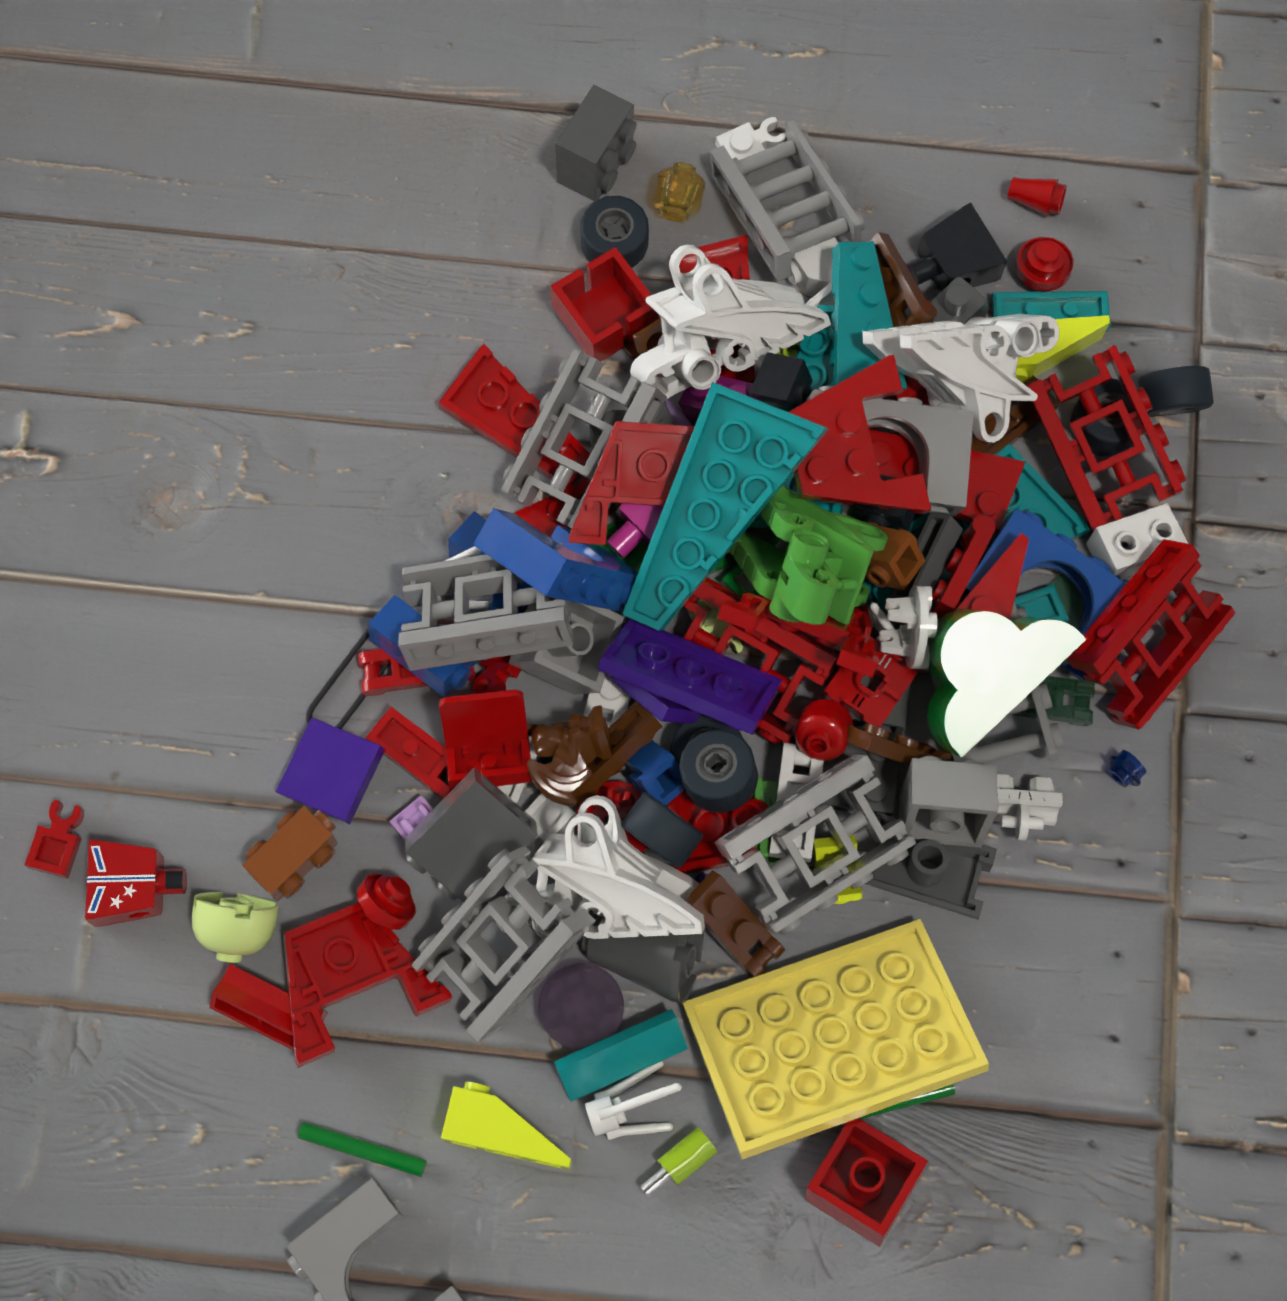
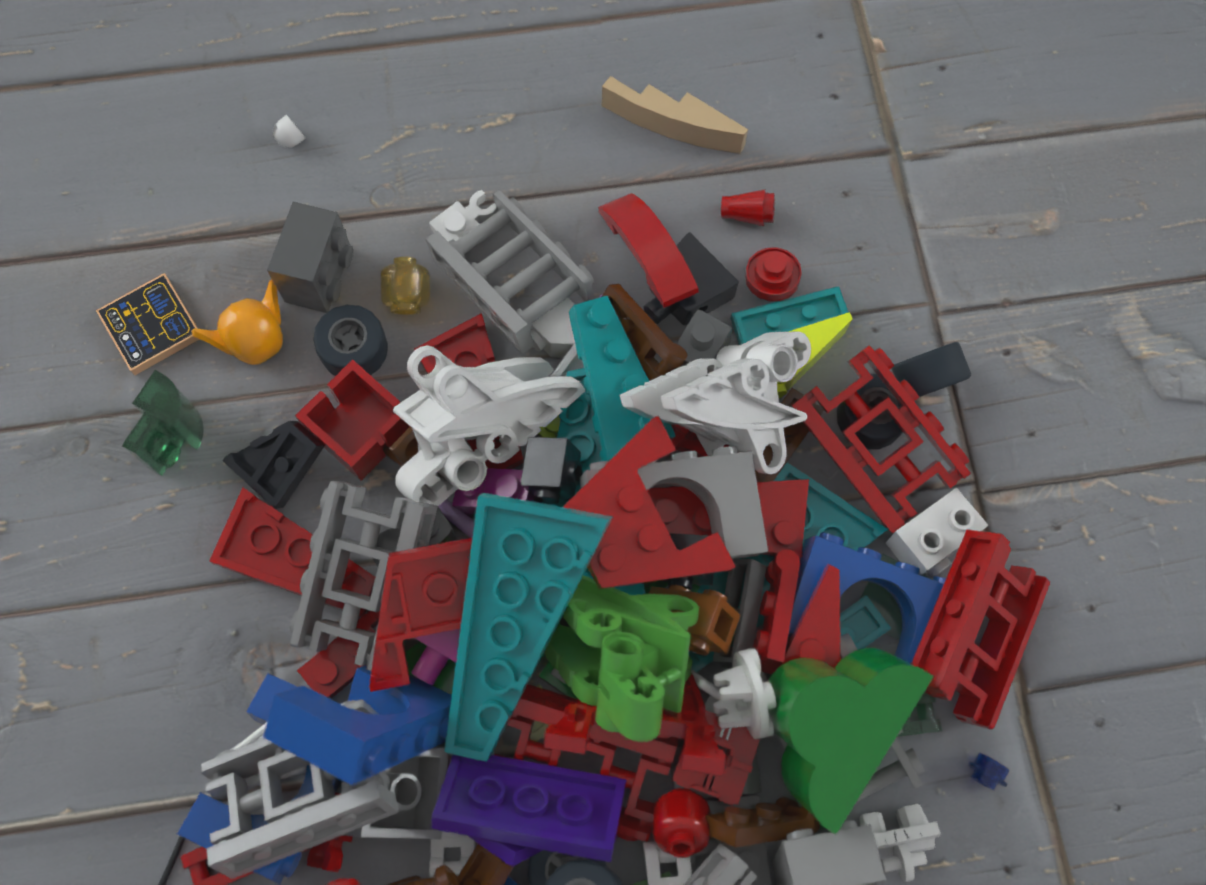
camera: 15 degrees left, 0 degrees up
none -> black tile [96,273,200,375]
none -> clear green brick [122,370,204,476]
none -> light orange piece [191,280,283,365]
none -> black wing [223,421,325,509]
none -> white hinge [273,115,306,148]
none -> red slope [598,193,699,308]
none -> tan slope [602,76,748,154]

